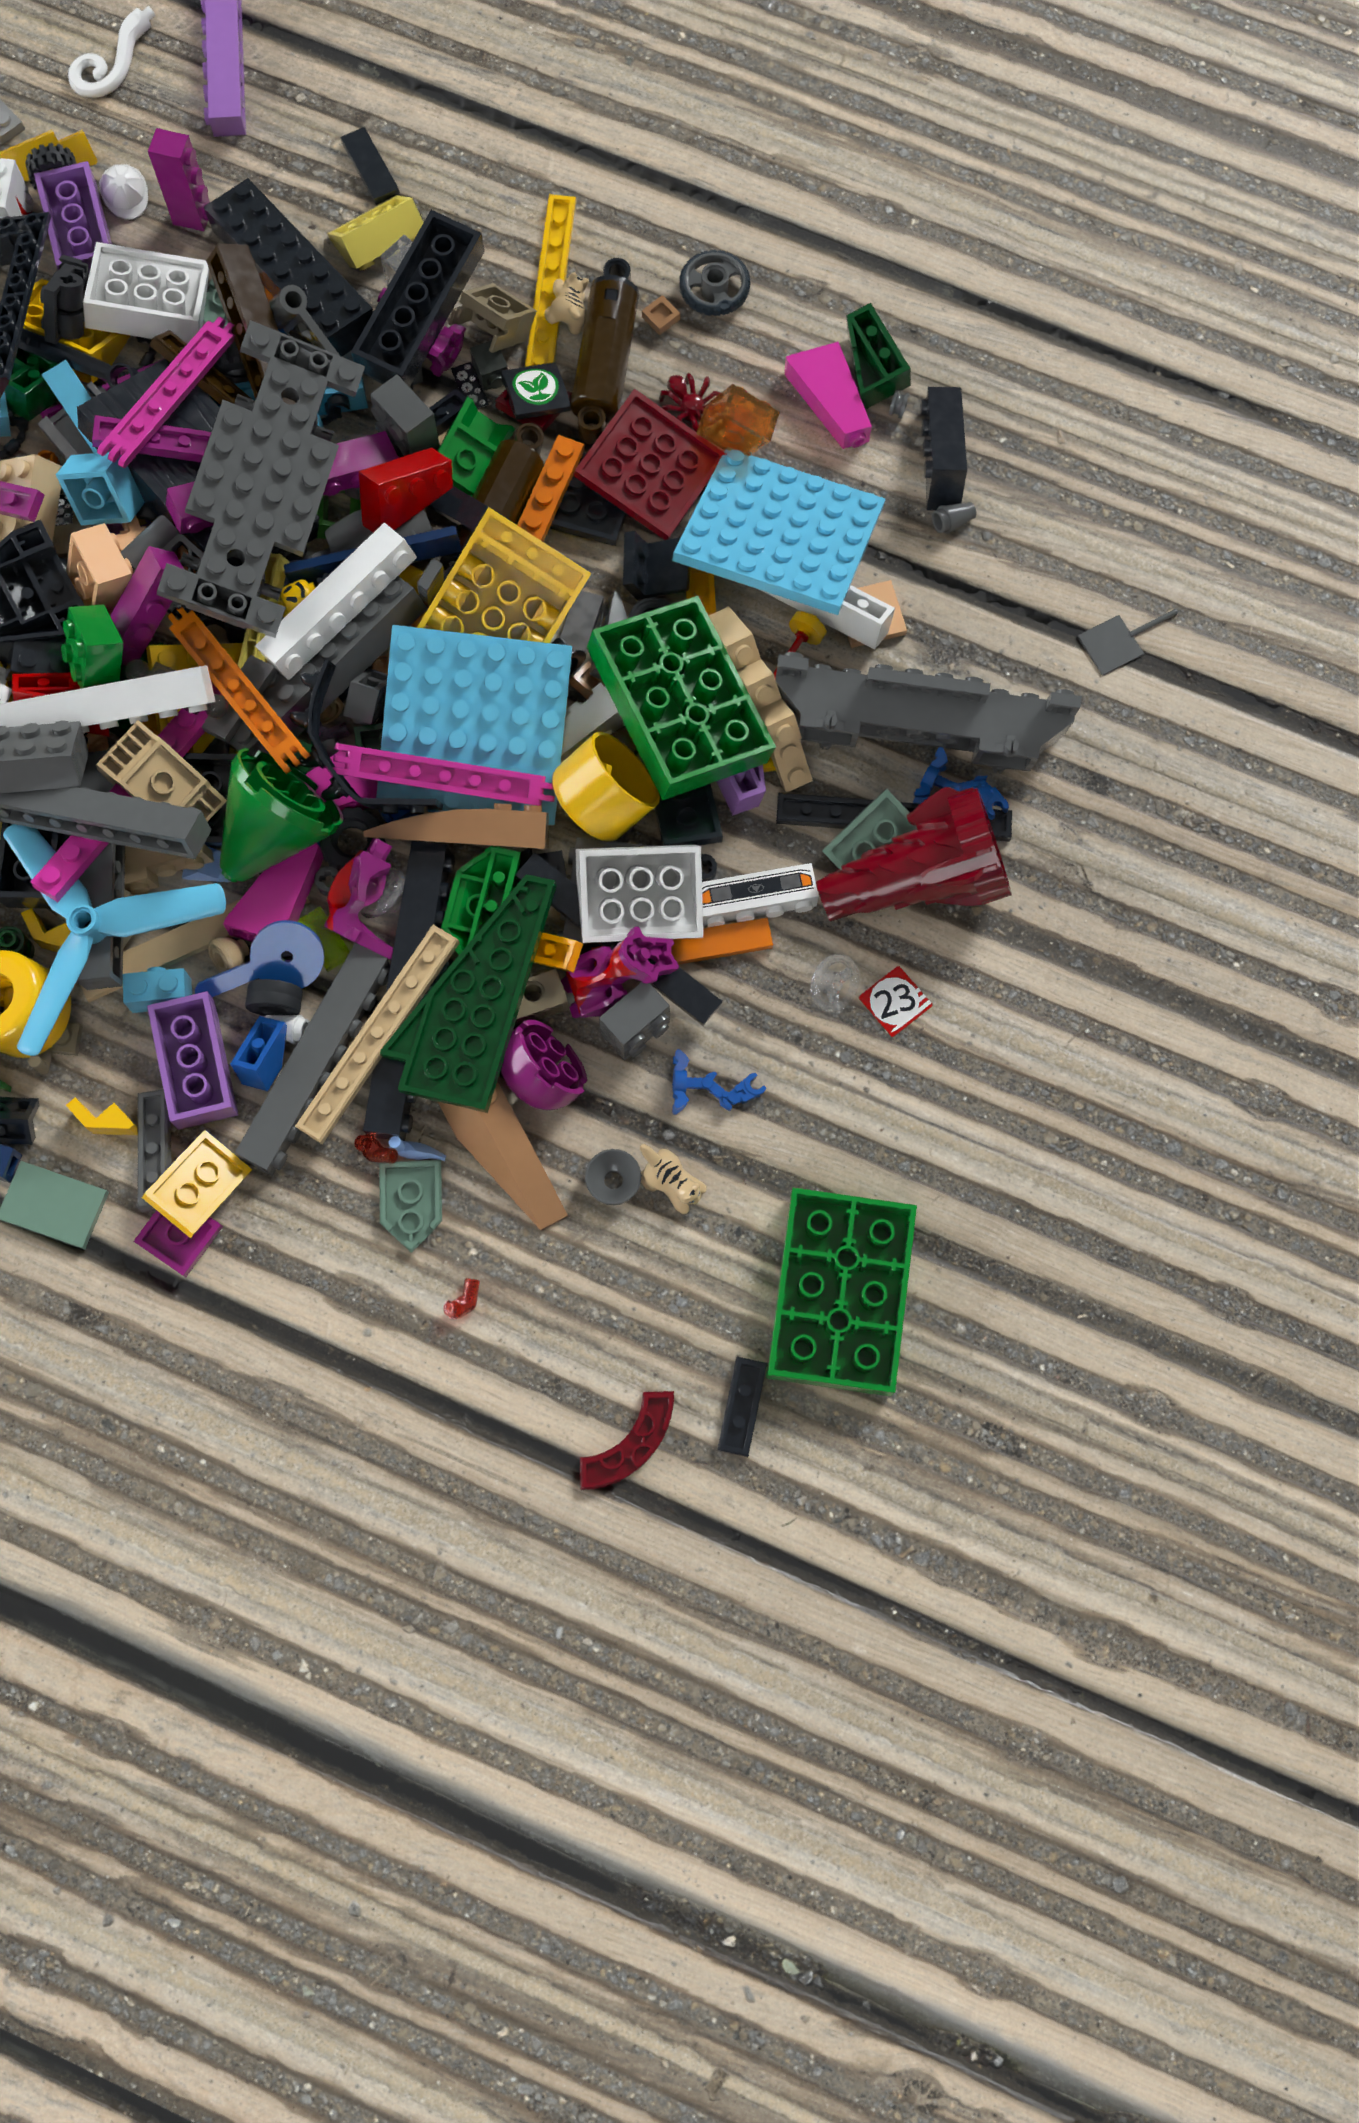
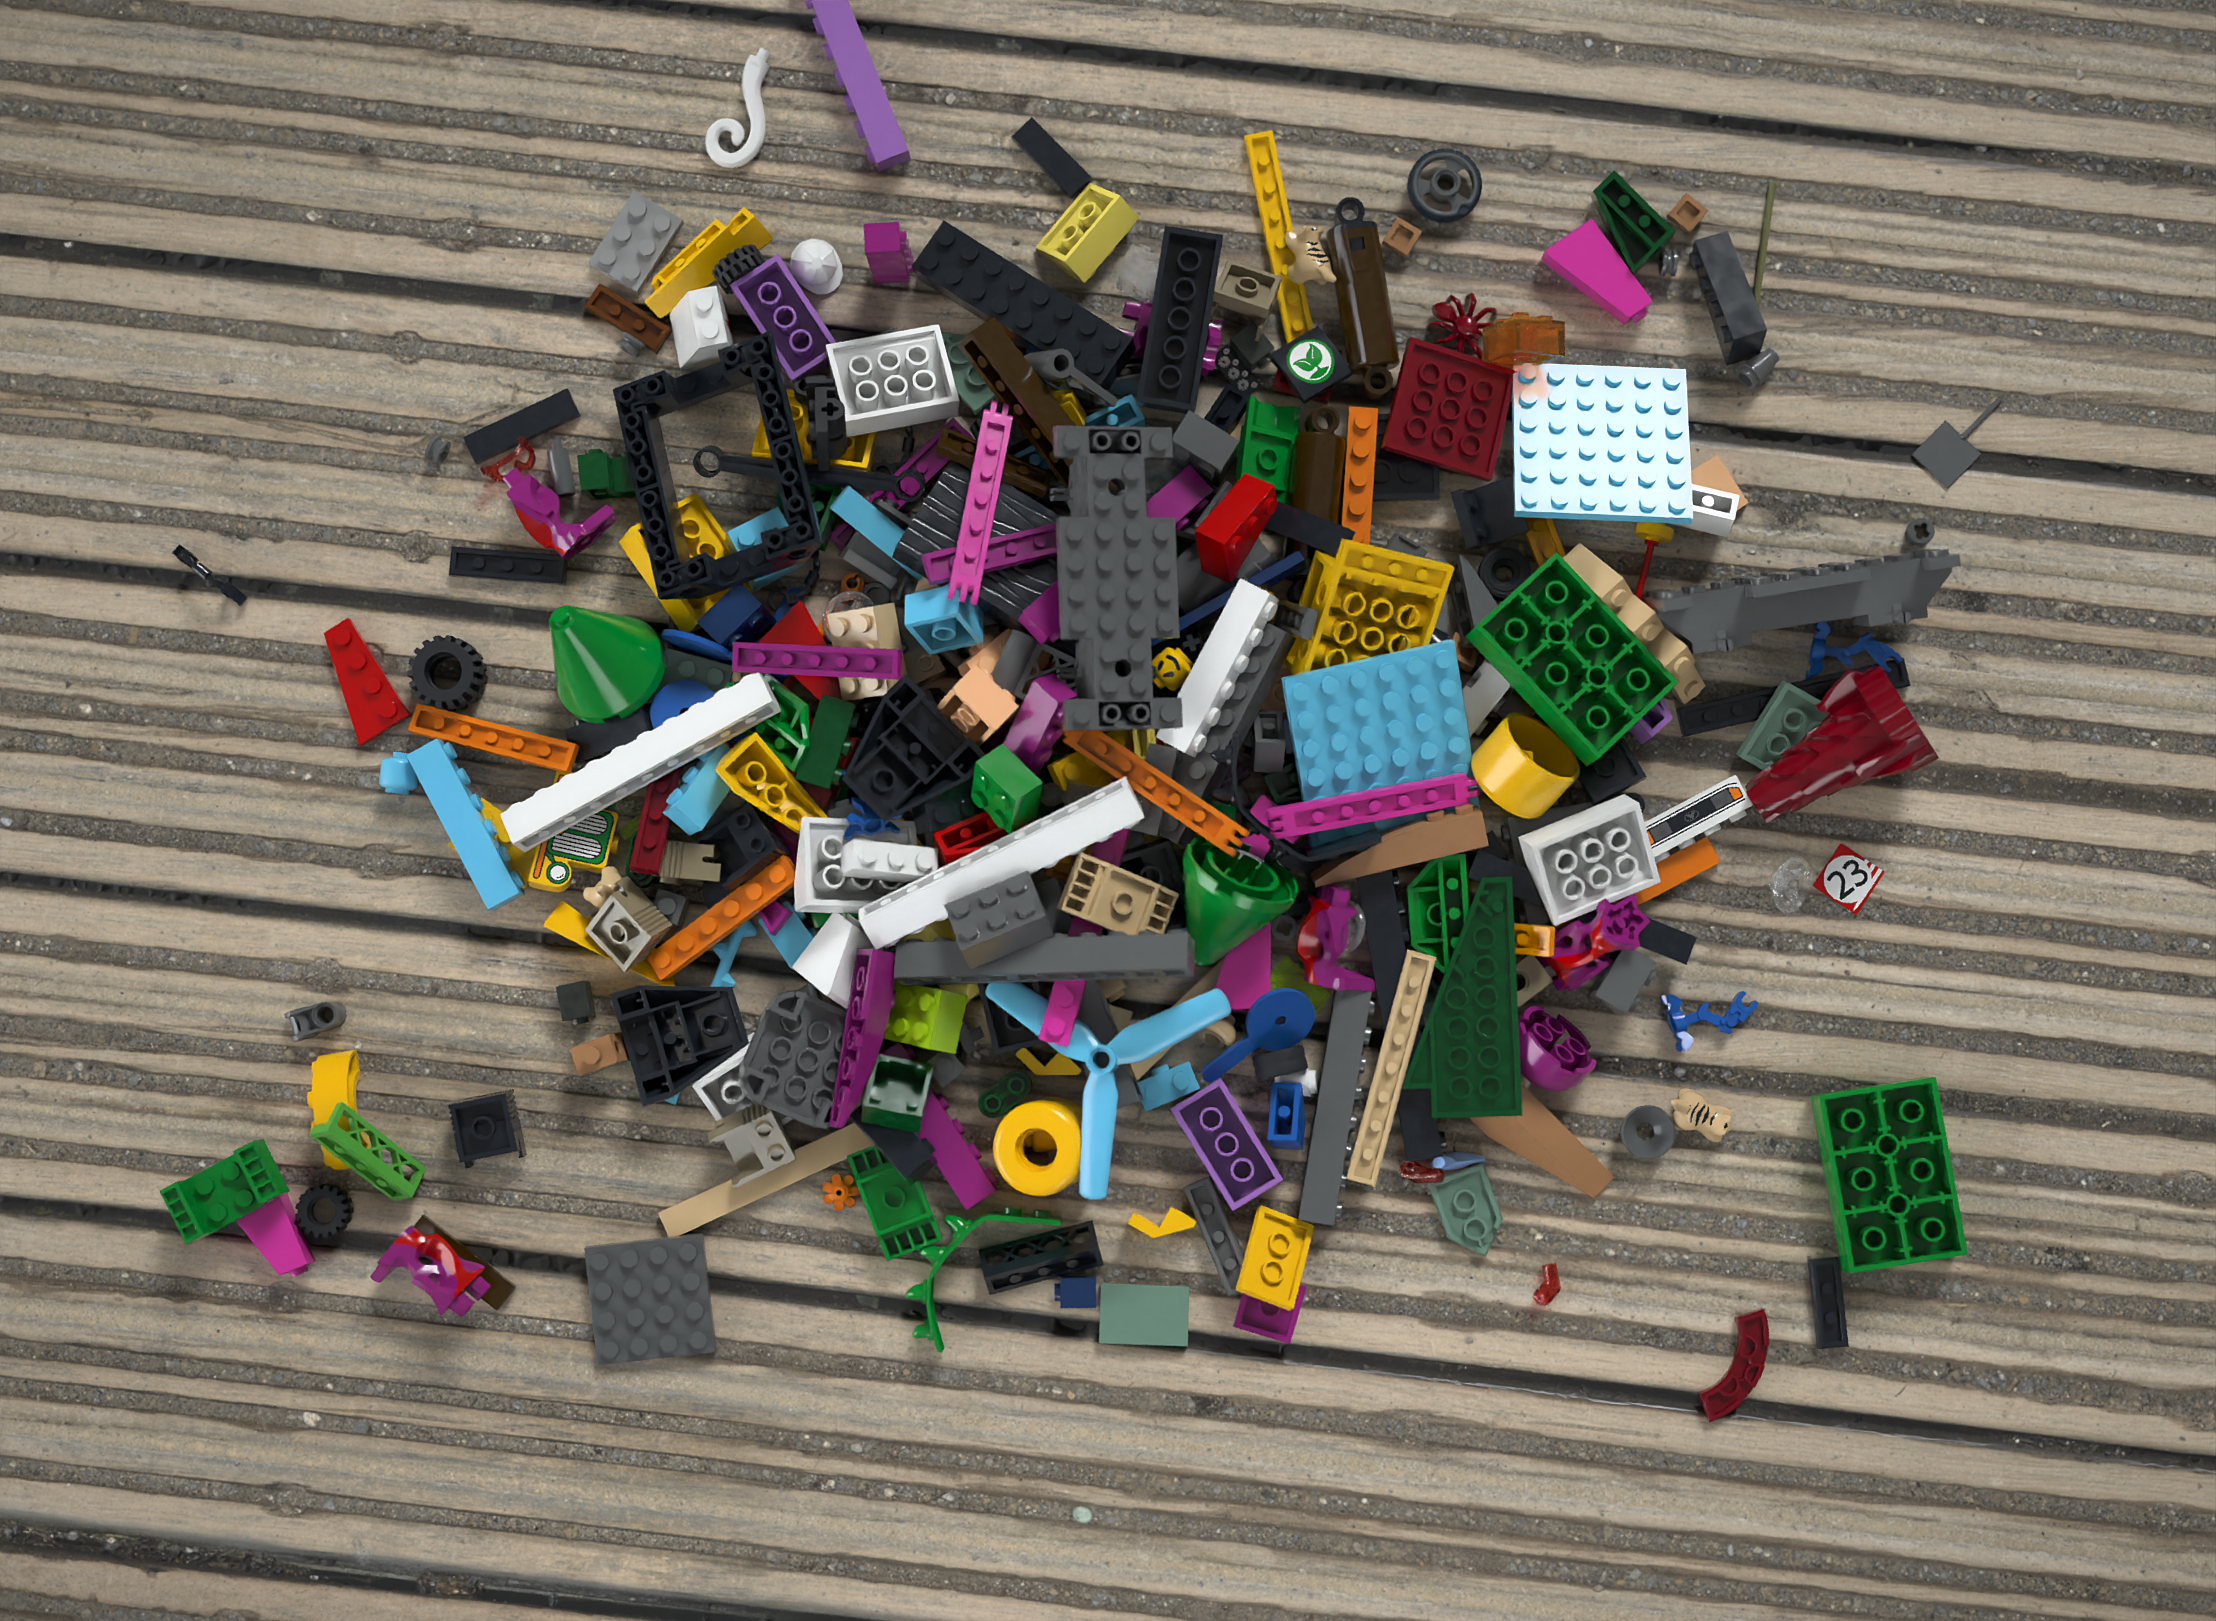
camera: 10 degrees left, 10 degrees up
none -> medium nougat plate [1666,193,1708,235]
none -> olive axle [1753,182,1776,308]

